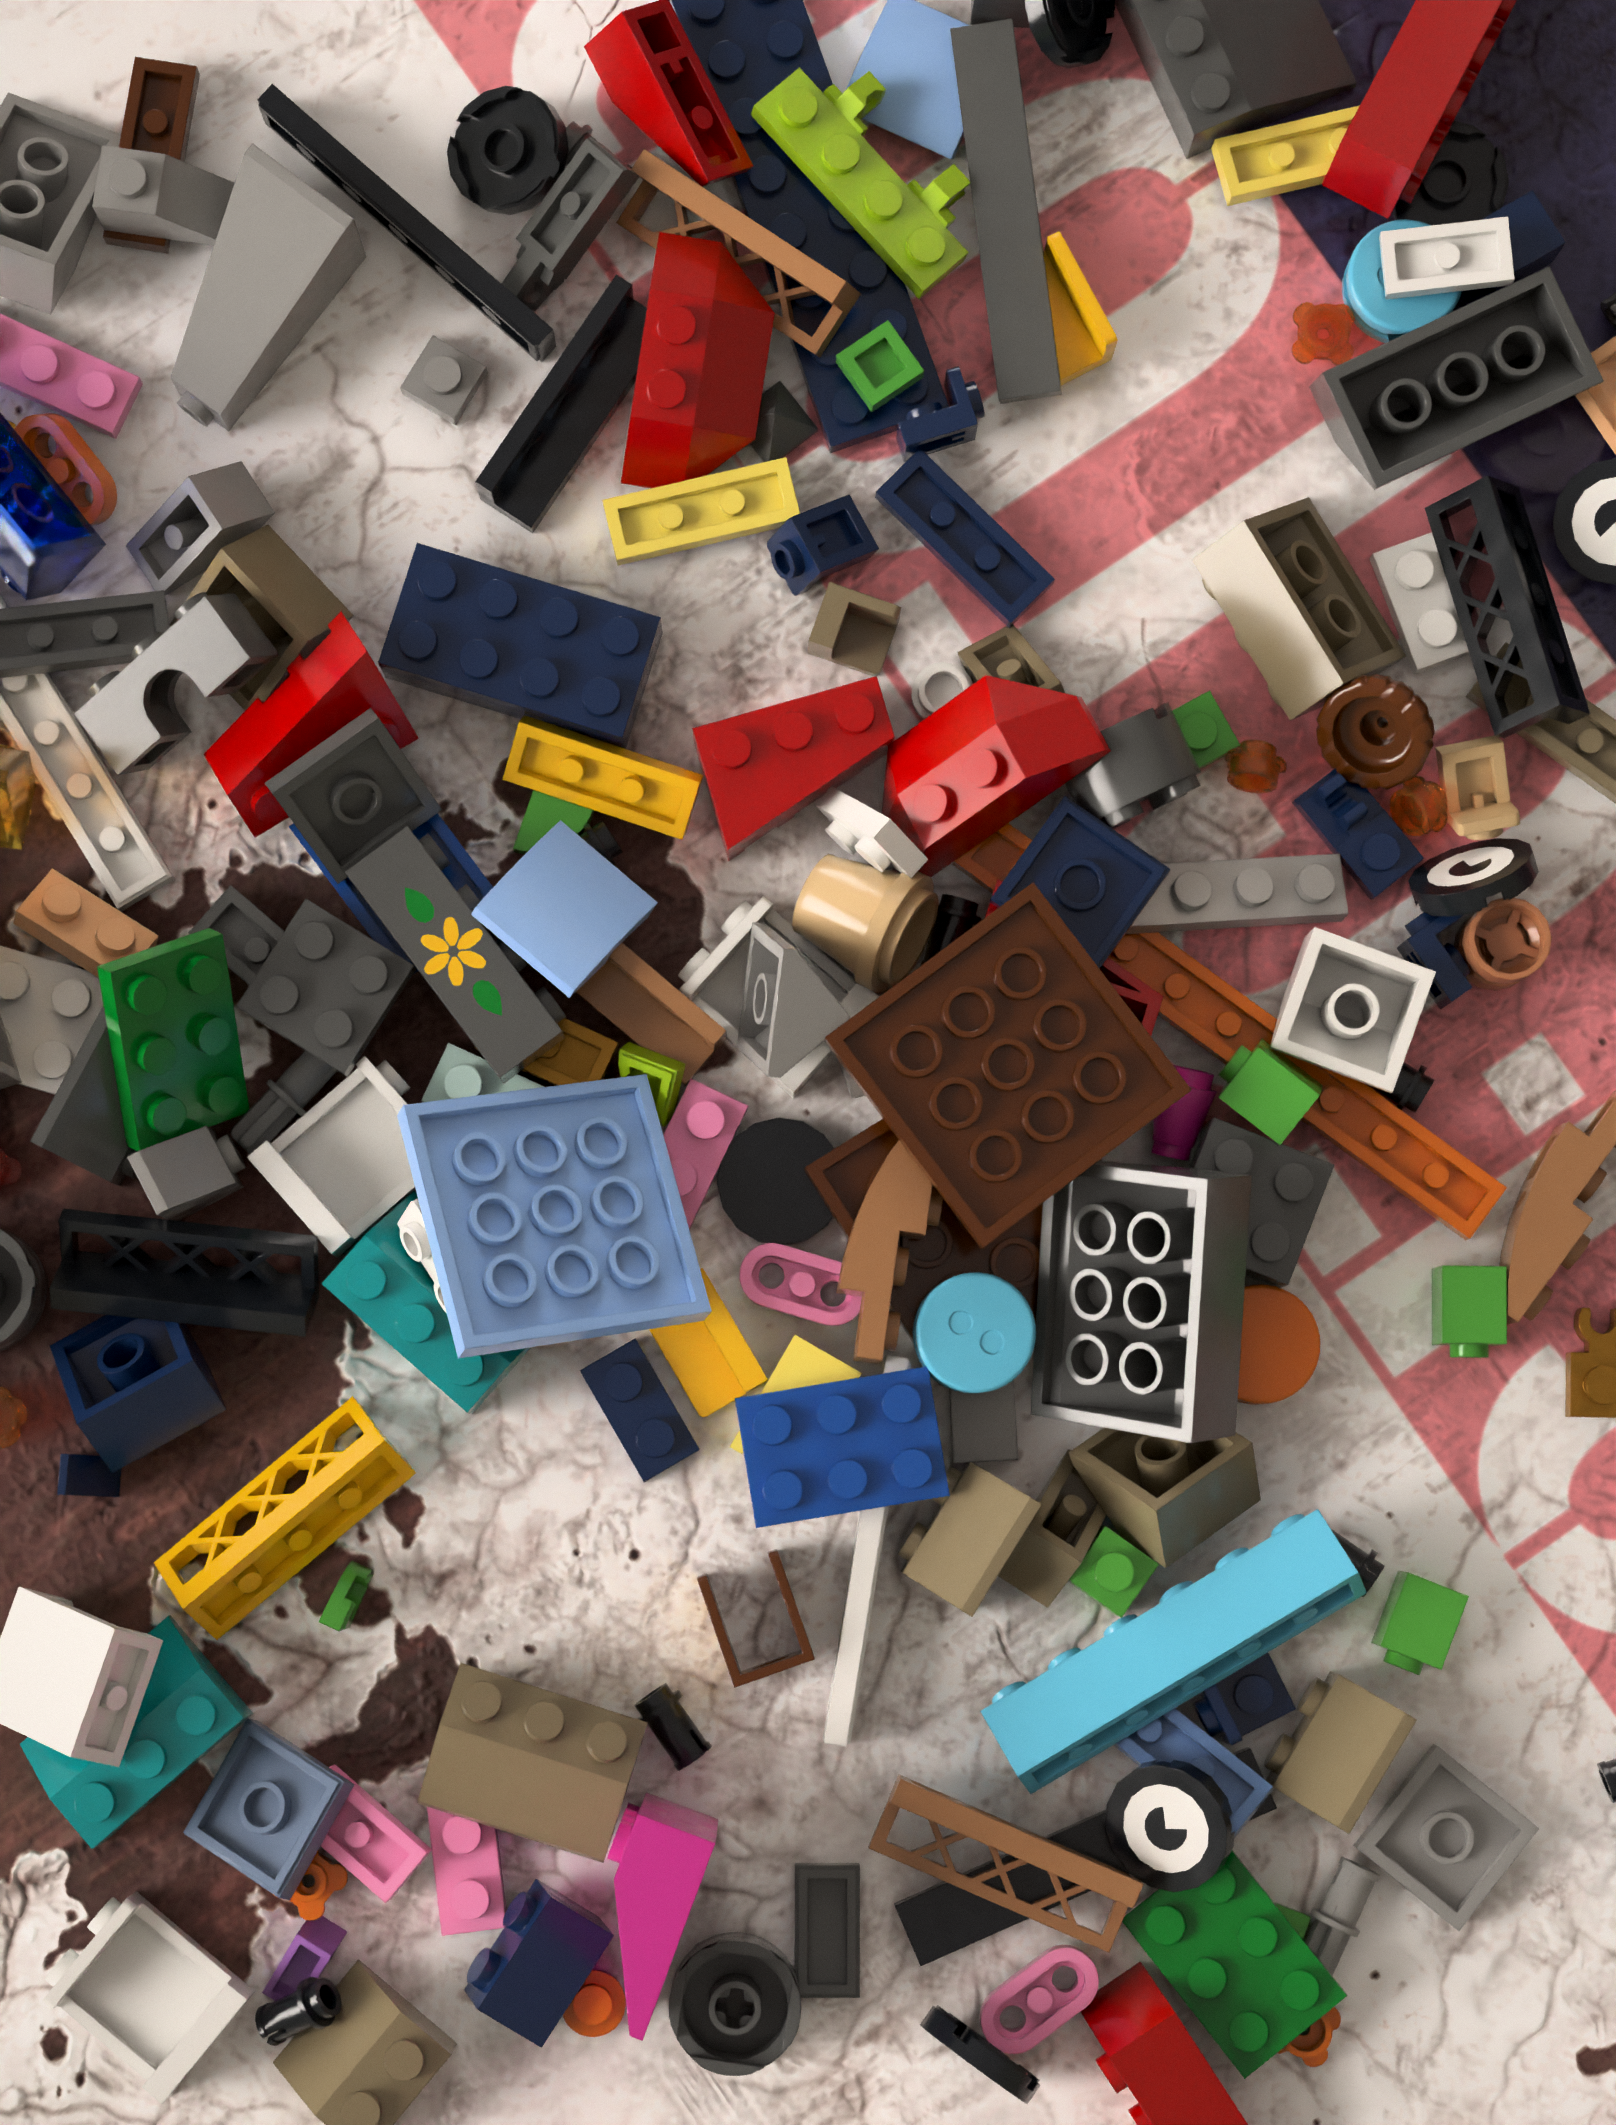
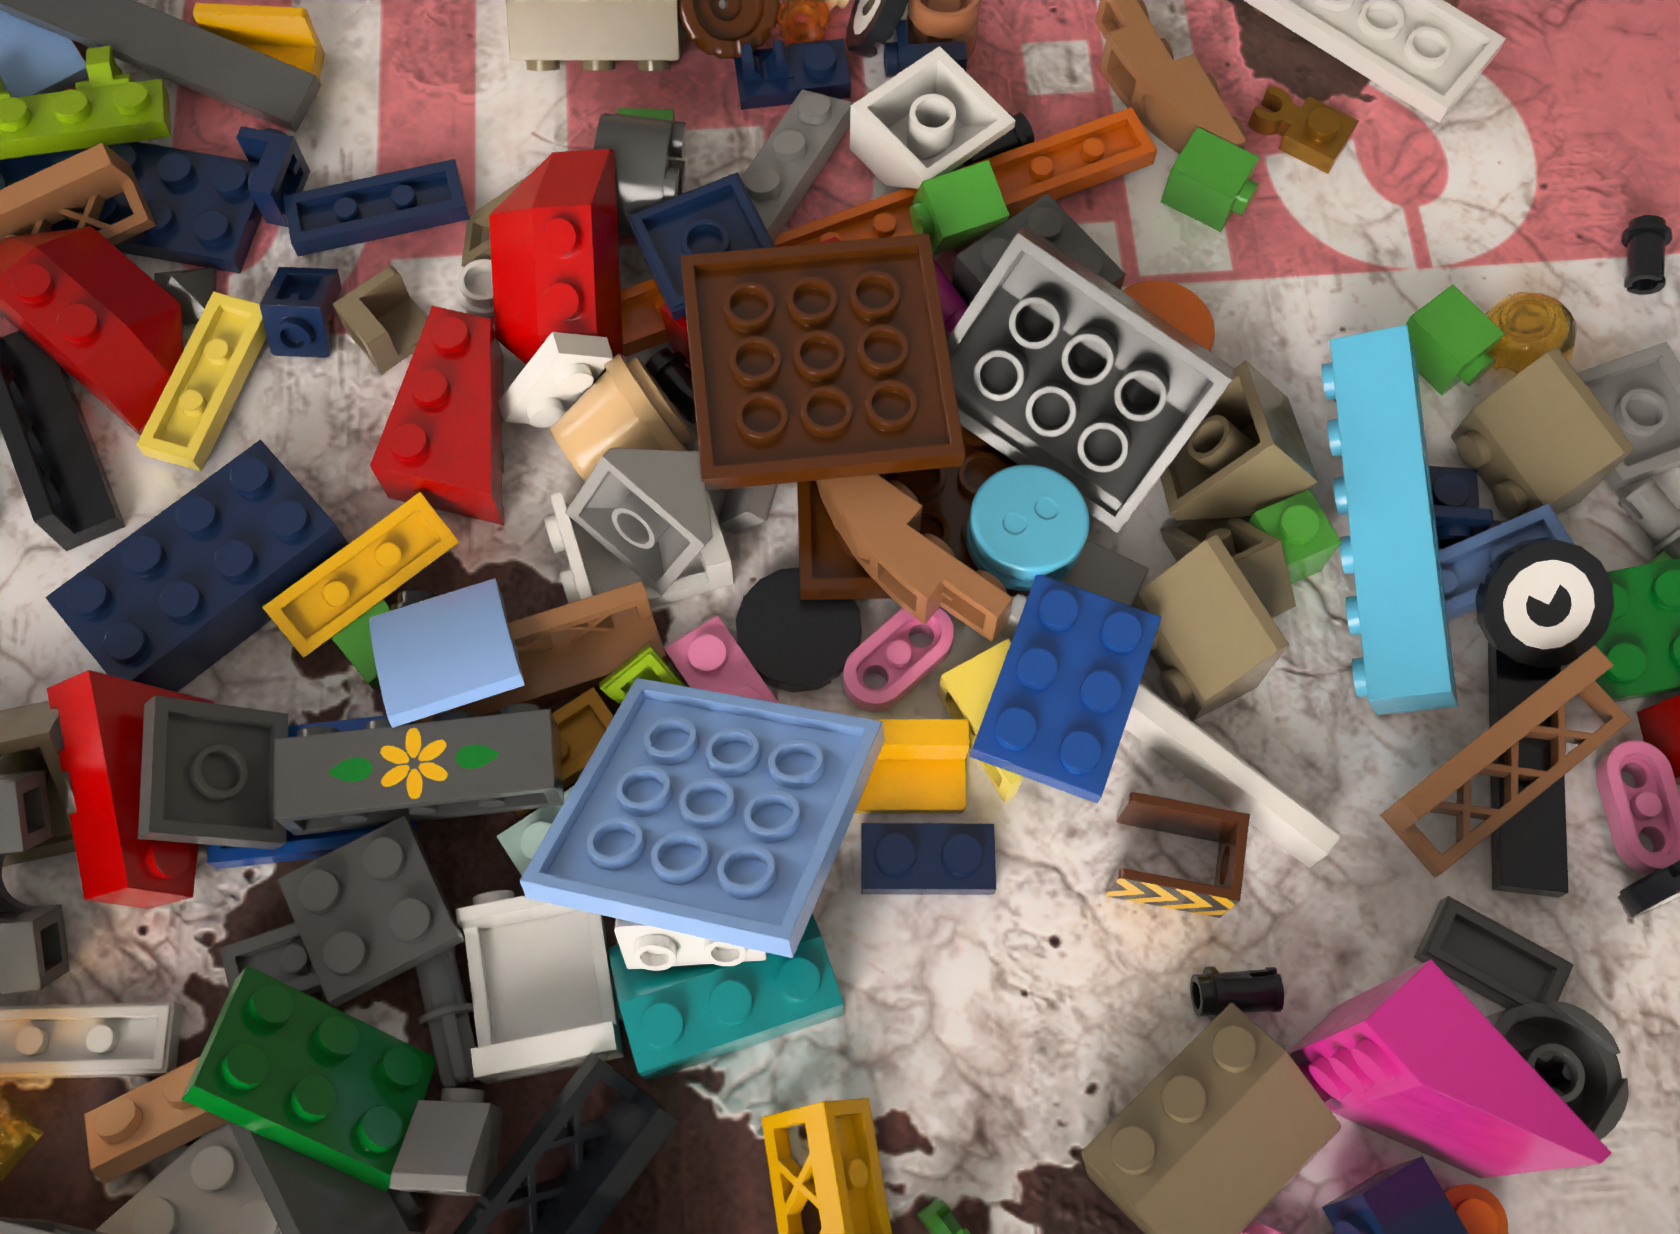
camera: 55 degrees left, 15 degrees down
bright green plate [836,320,924,412] -> none
clear orange plate [1225,739,1287,794] -> none
none -> clear yellow hair [1485,292,1577,374]

